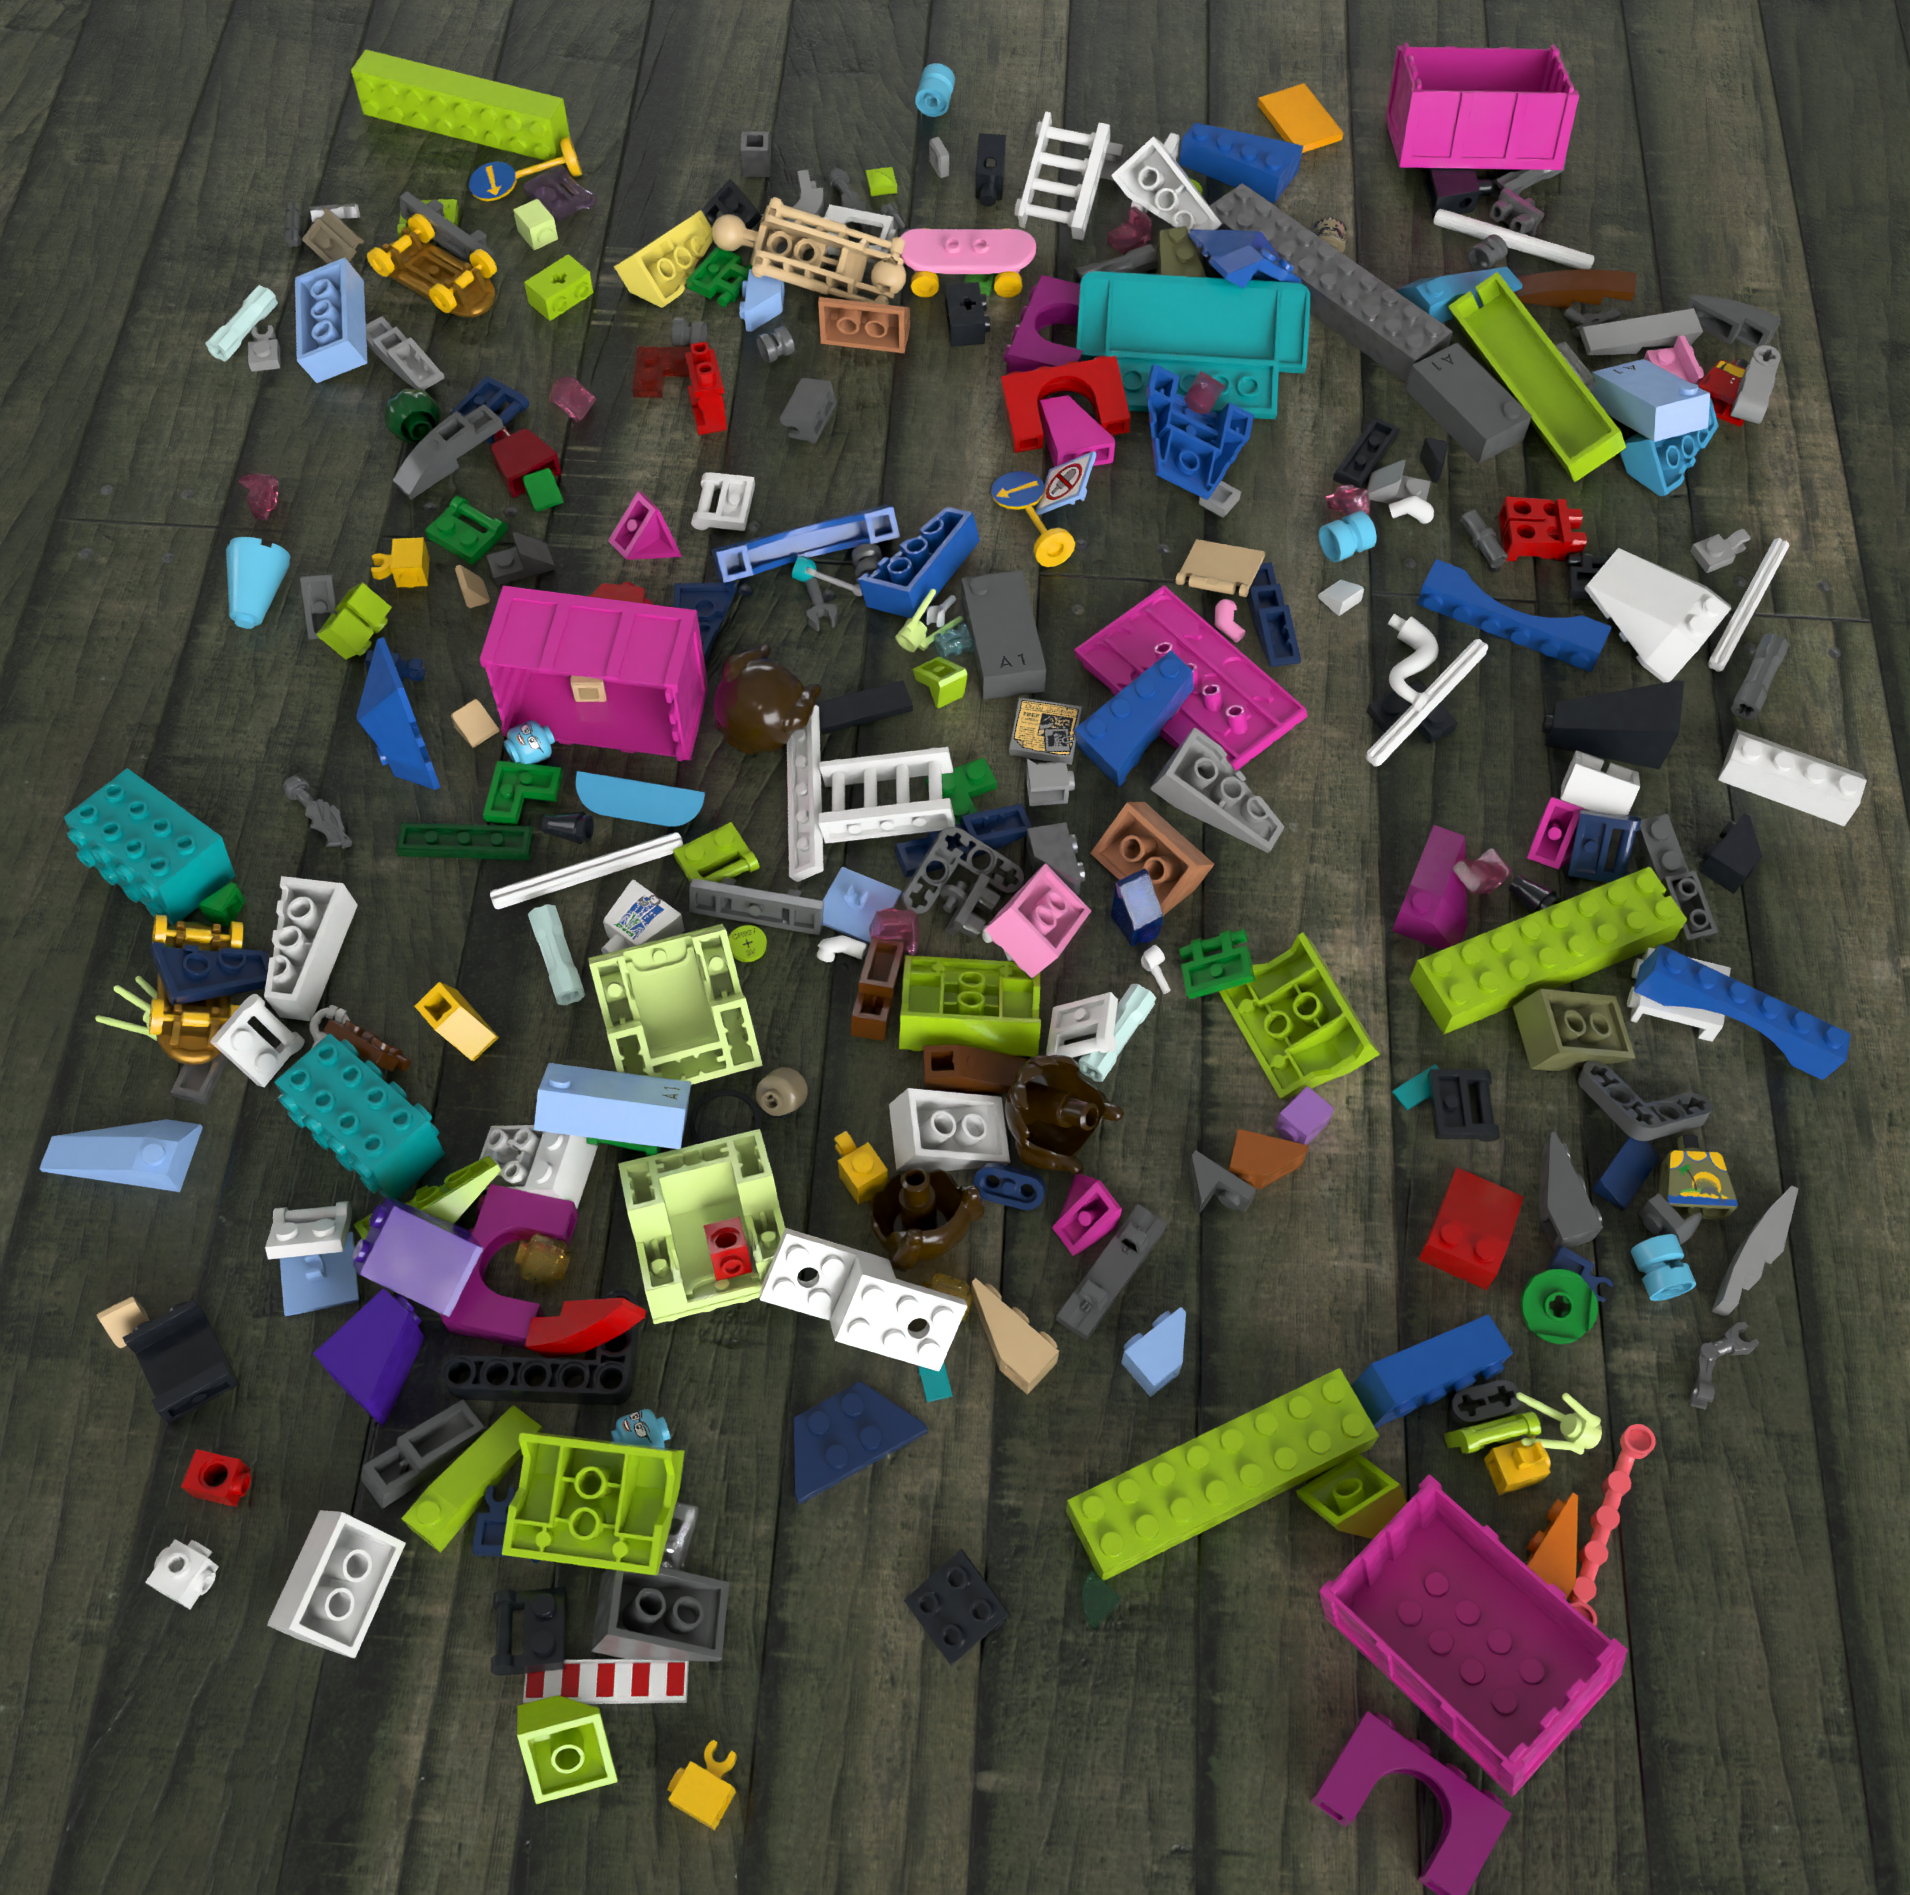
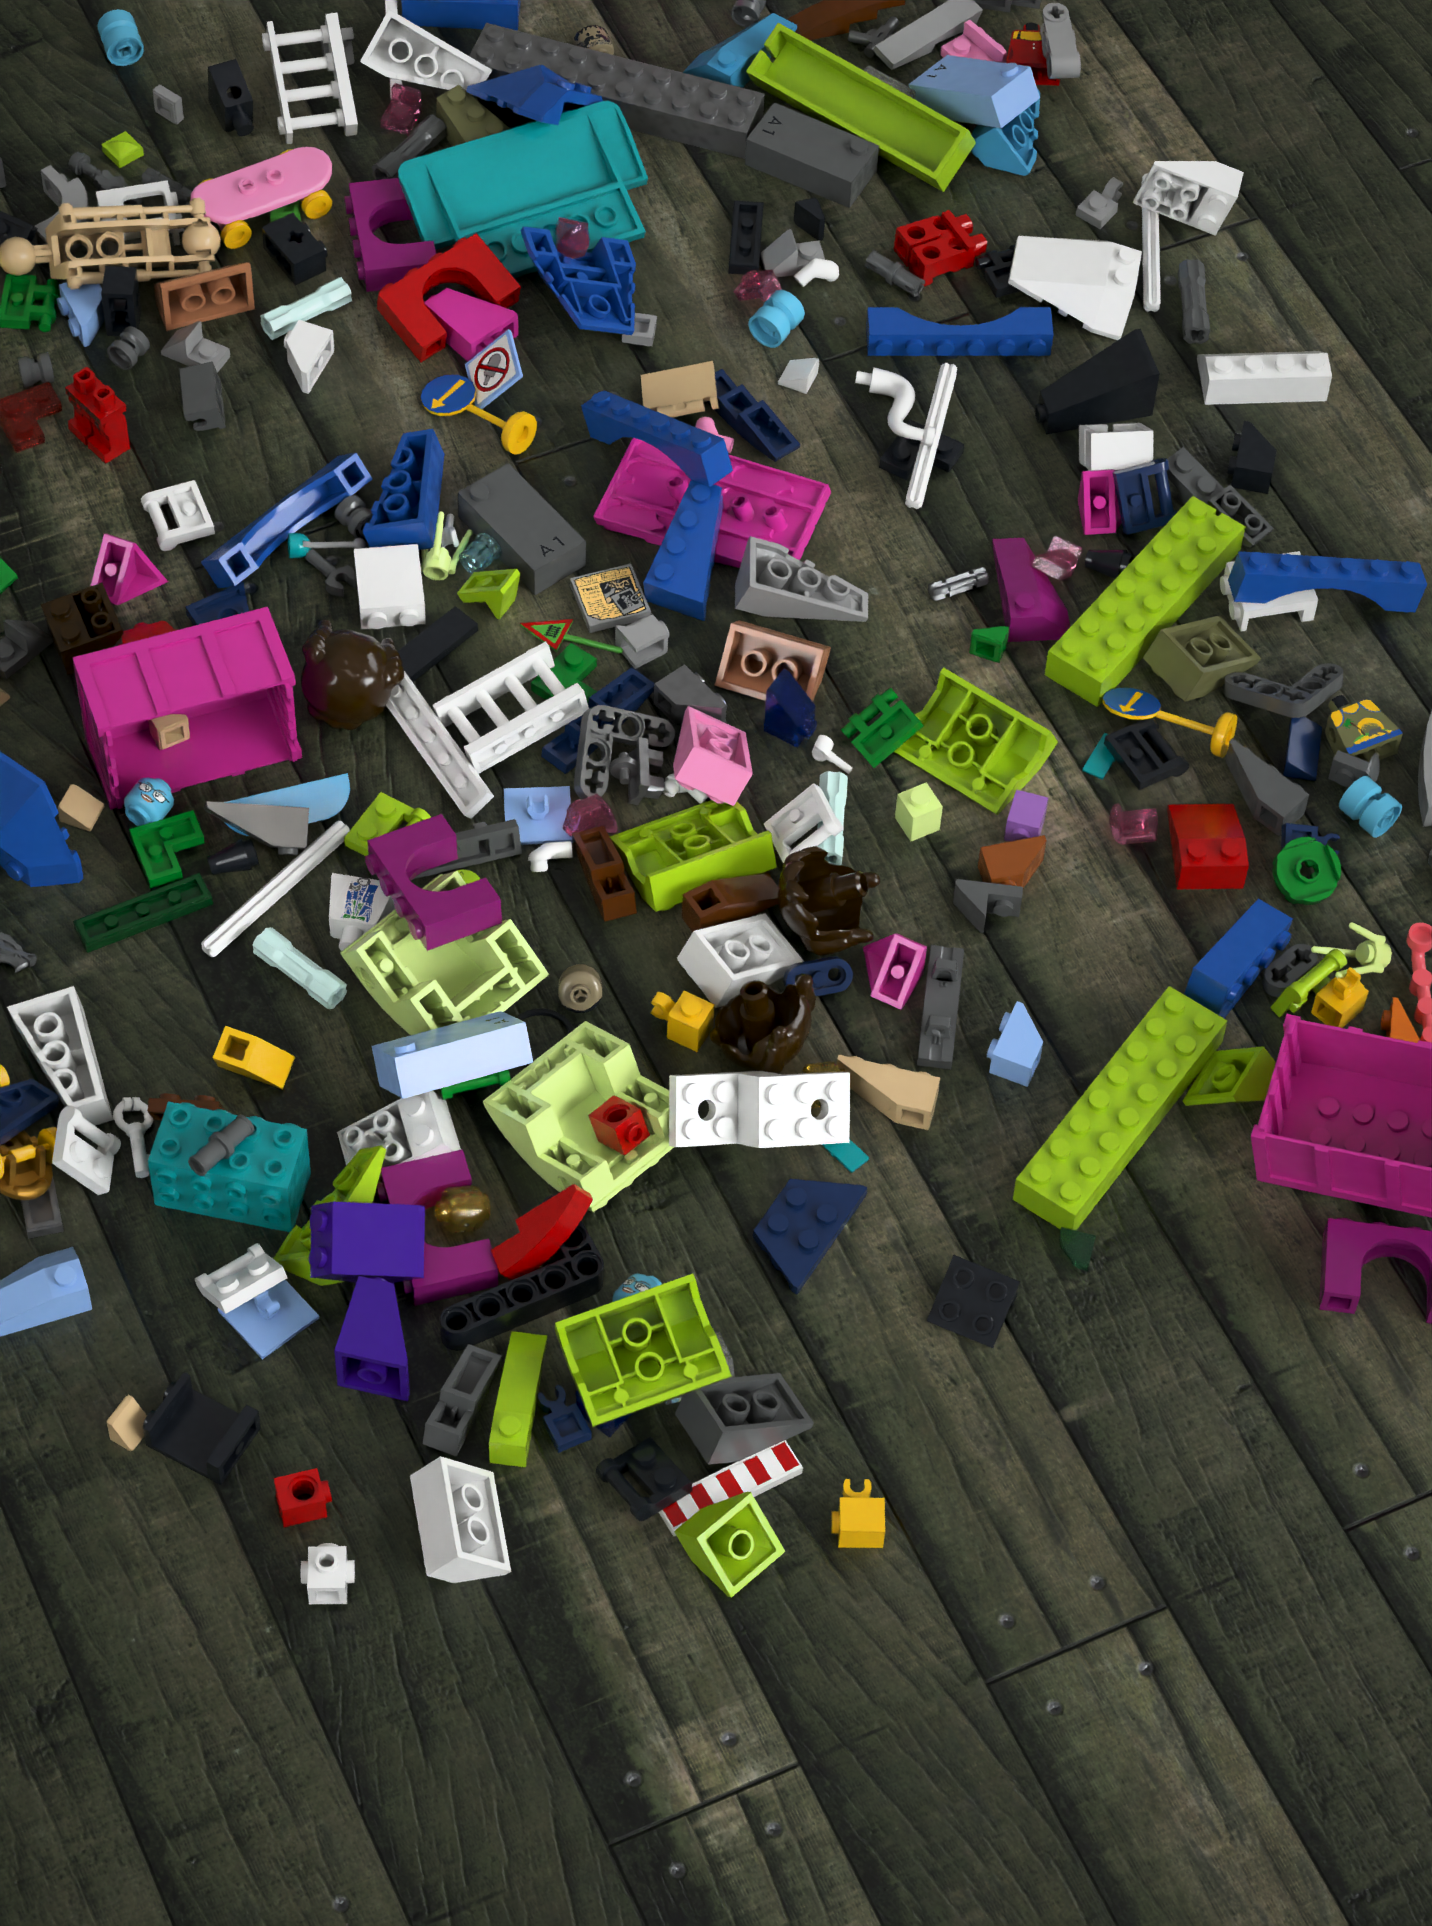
camera: 30 degrees left, 5 degrees down
none -> dark brown slope [41,583,124,675]
none -> black brick [101,266,142,336]
none -> light grey slope [161,321,230,373]
none -> dark grey pin [188,1114,254,1176]
none -> slope [204,801,309,856]
none -> light aqua axle [260,277,352,340]
none -> white slope [284,320,334,394]
none -> white brick [354,544,426,629]
none -> magenta arch [365,814,502,951]
none -> piece [520,619,623,654]
none -> blue arch [581,390,733,487]
none -> yellowish green brick [895,782,943,842]
none -> axle [928,566,989,601]
none -> green slope [969,626,1010,663]
none -> yellow piece [1102,688,1237,758]
none -> clear pink plate [1109,803,1158,845]
none -> white slope [1133,161,1244,235]

